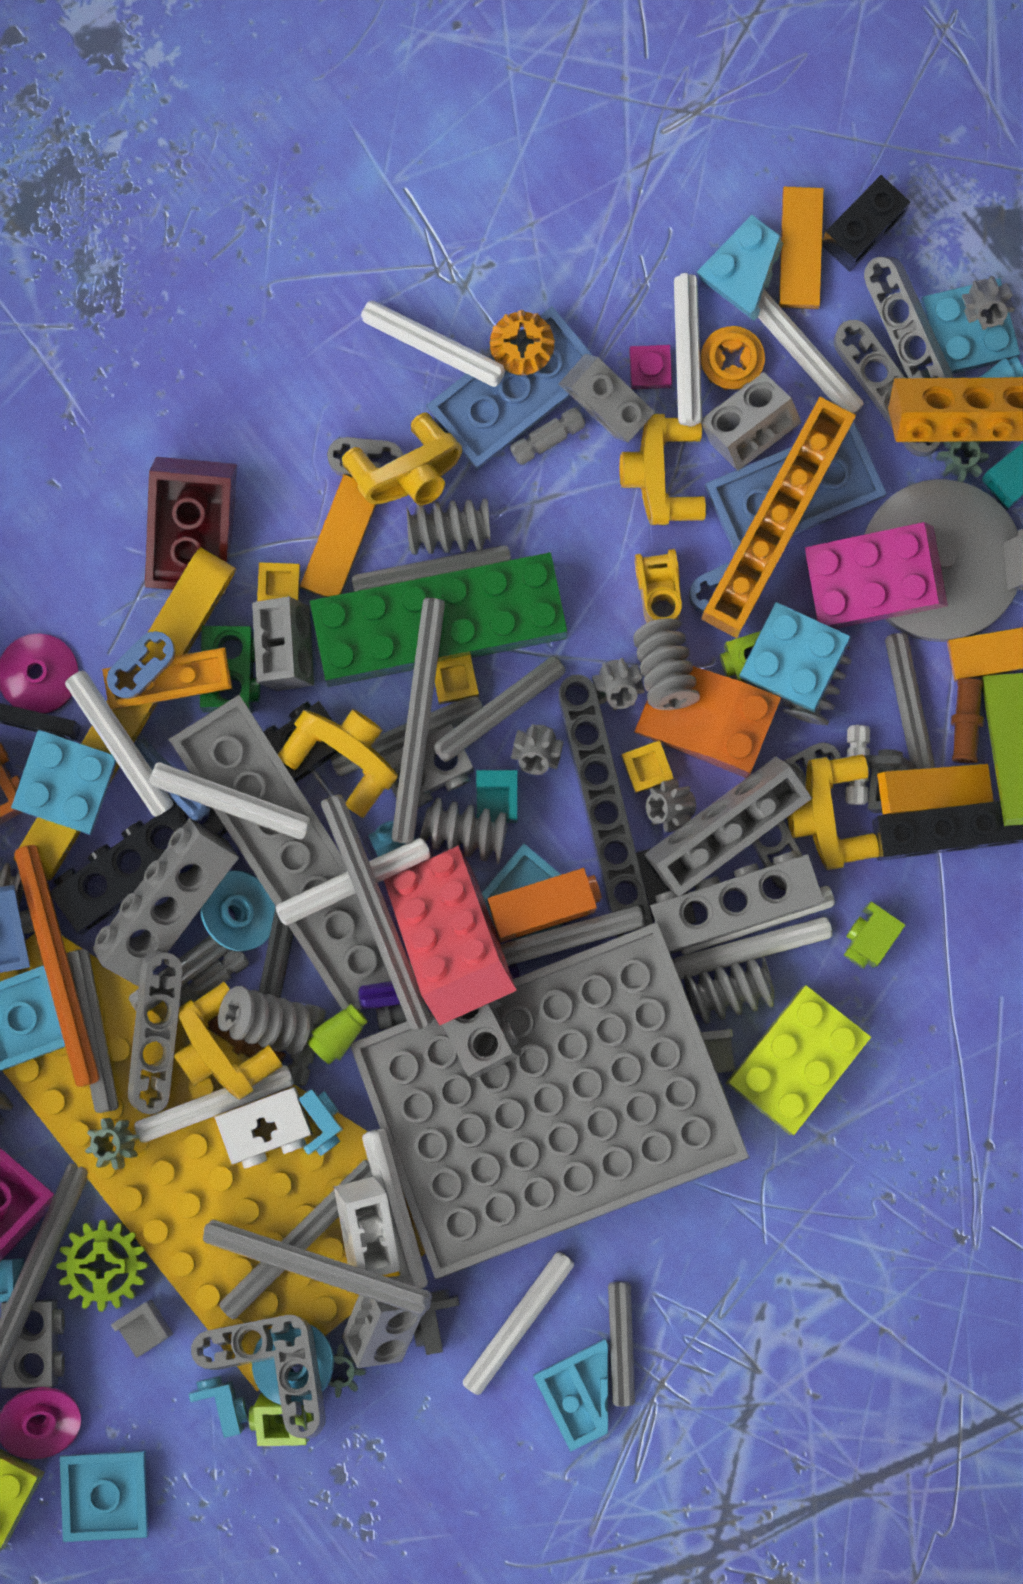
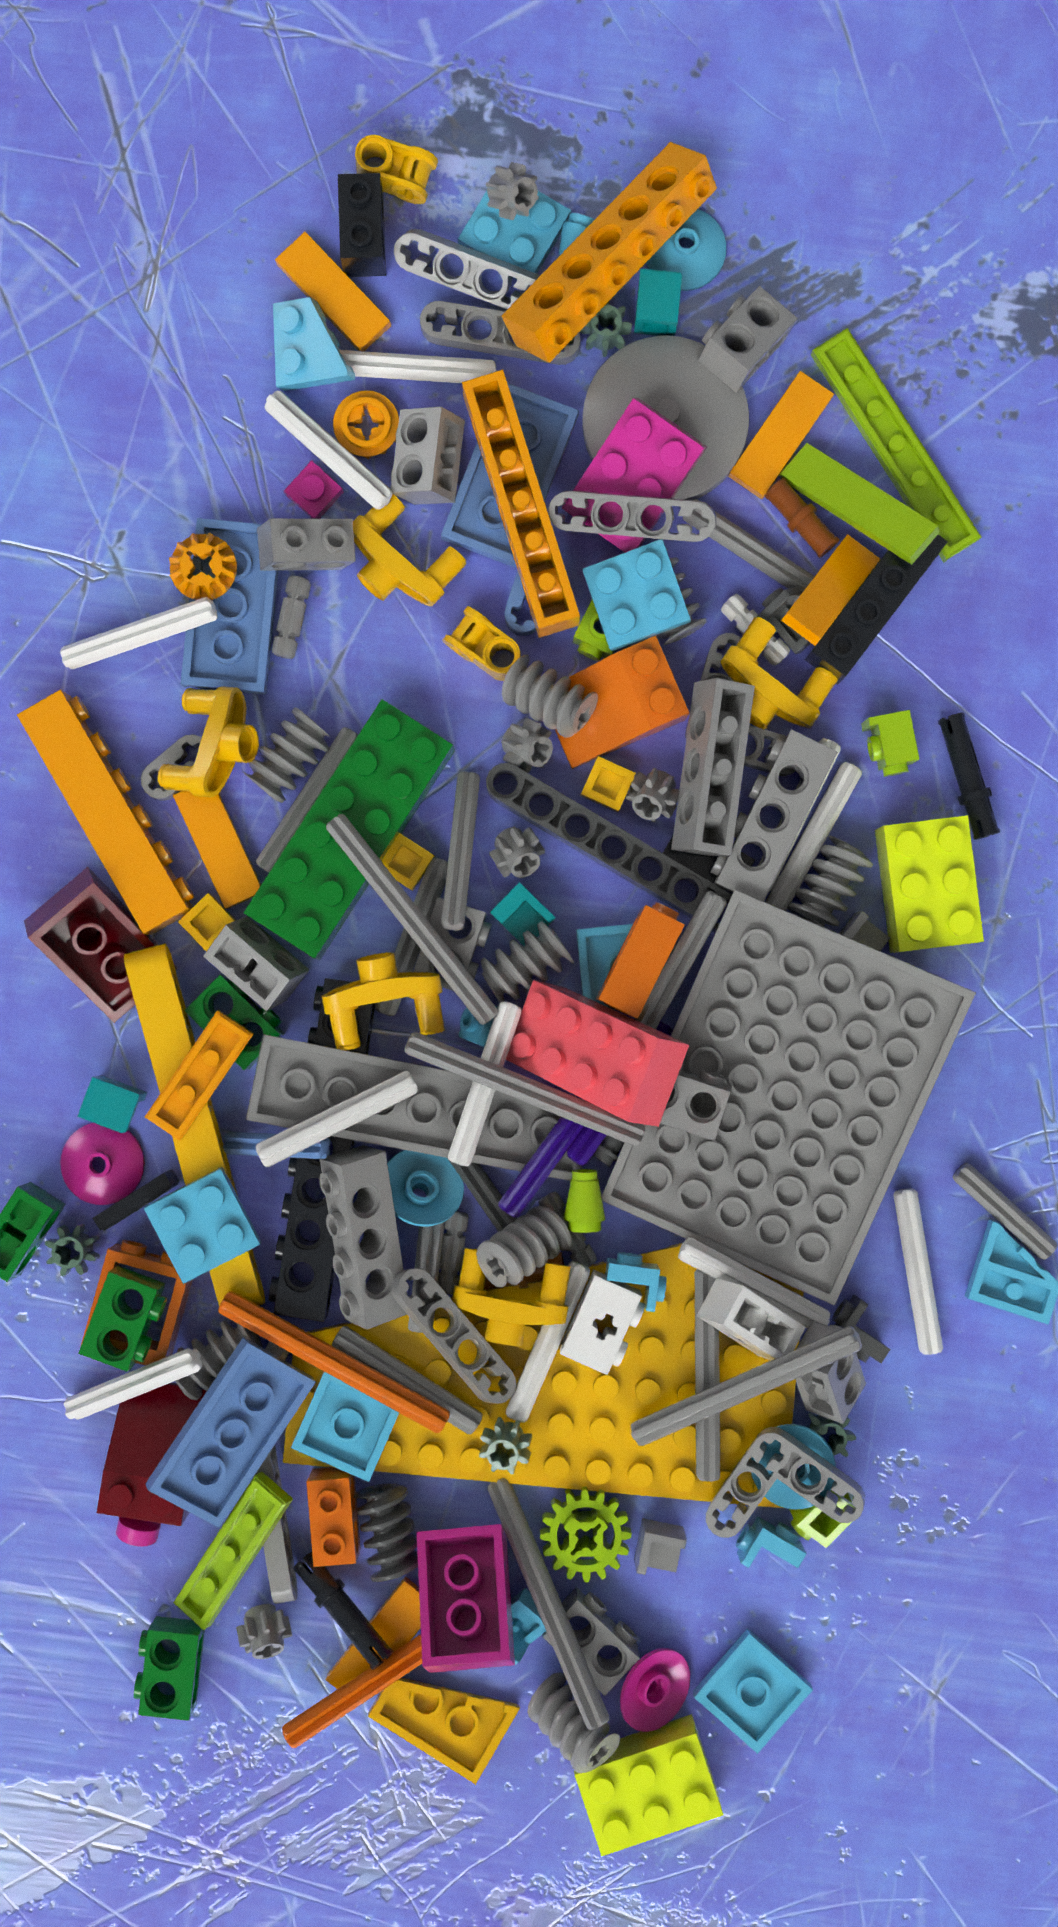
camera: 45 degrees left, 5 degrees up
white axle [65,670,173,817] -> none
medium blue beam [107,631,176,699] -> none
none -> light orange brick [17,689,195,935]
none -> teal panel [77,1075,147,1133]
none -> yellow piece [355,134,438,204]
none -> dark purple axle [498,1096,590,1218]
none -> light grey beam [548,490,717,542]
none -> black pin [938,712,1000,840]

